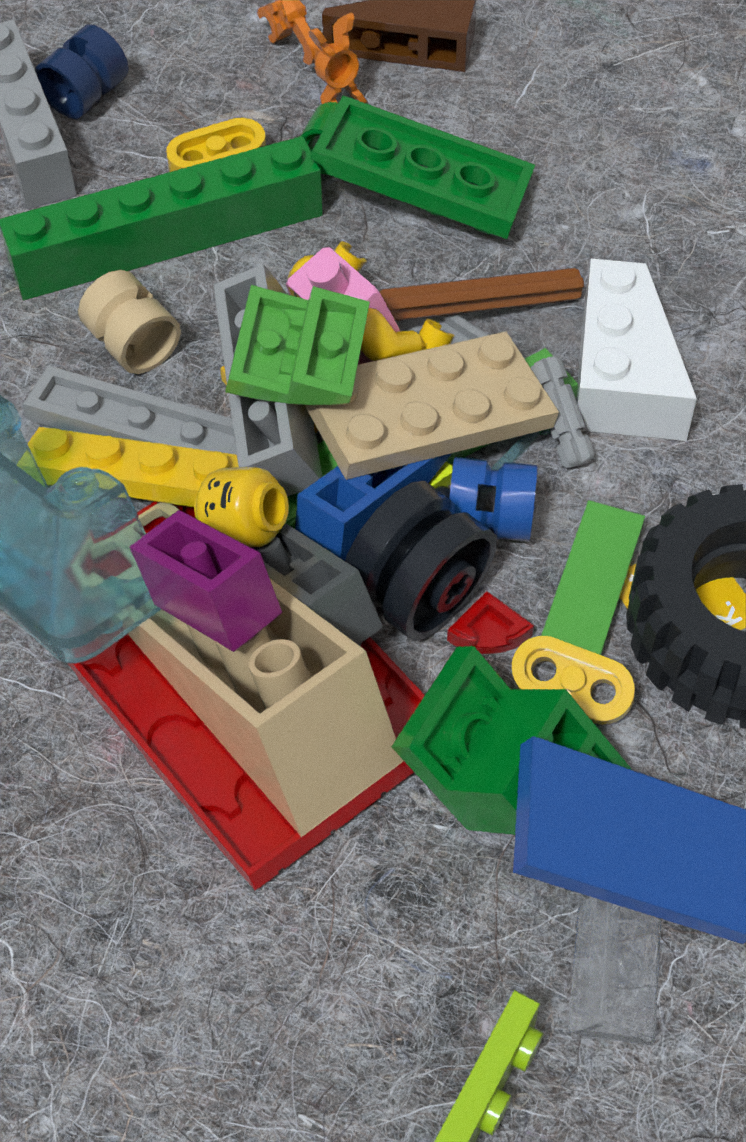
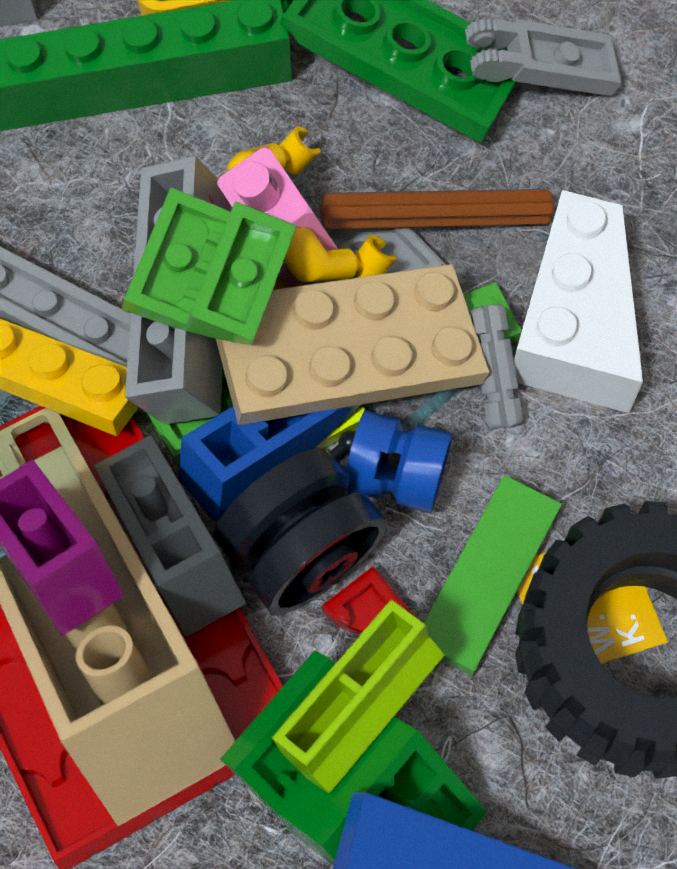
camera: 10 degrees right, 10 degrees up
tan wheel [78,270,181,374] -> none
yellow head [194,467,289,547] -> none
yellow plate [512,636,635,725] -> none
none -> lime piece [272,600,445,794]
none -> light grey hinge [465,18,622,96]

